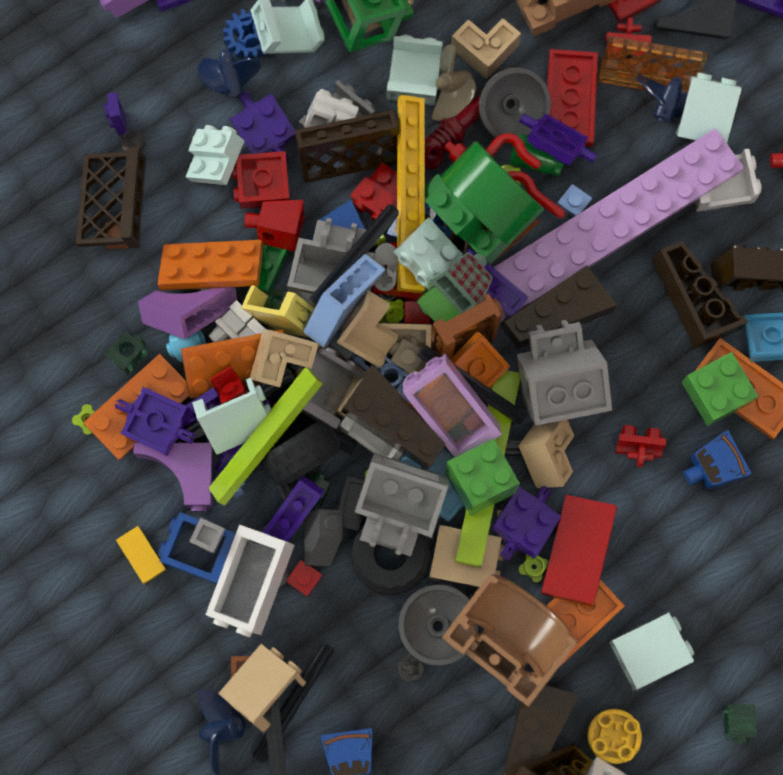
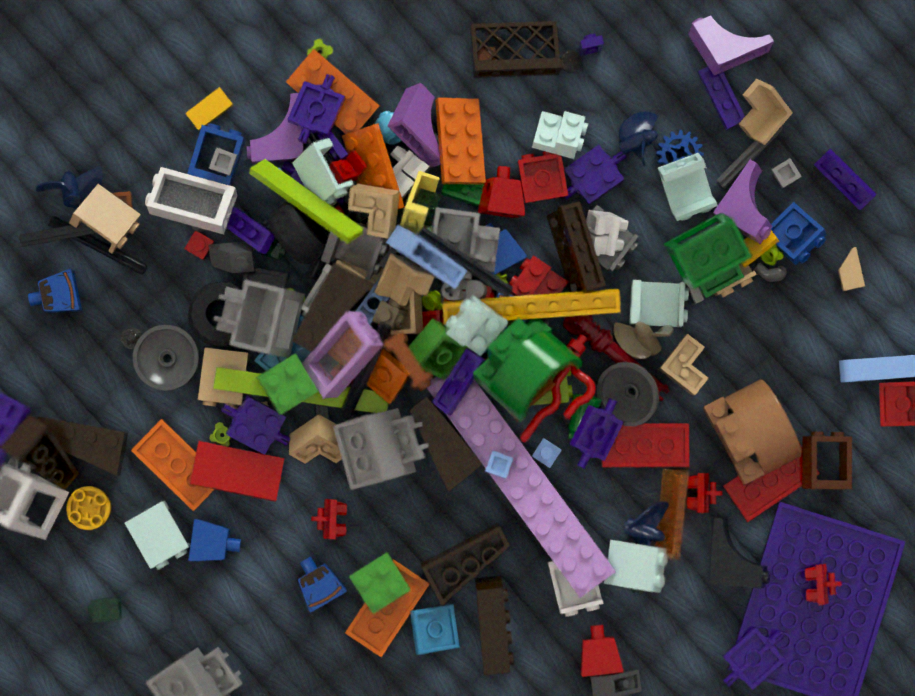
camera: 85 degrees right, 10 degrees up
clear green brick [105,331,148,376] -> none
sand green torso [430,252,492,314] -> none
medium nougat piece [442,574,577,707] -> none
none -> blue torso [189,519,241,561]
none -> light blue plate [485,451,514,479]
none -> light grey plate [686,284,704,304]

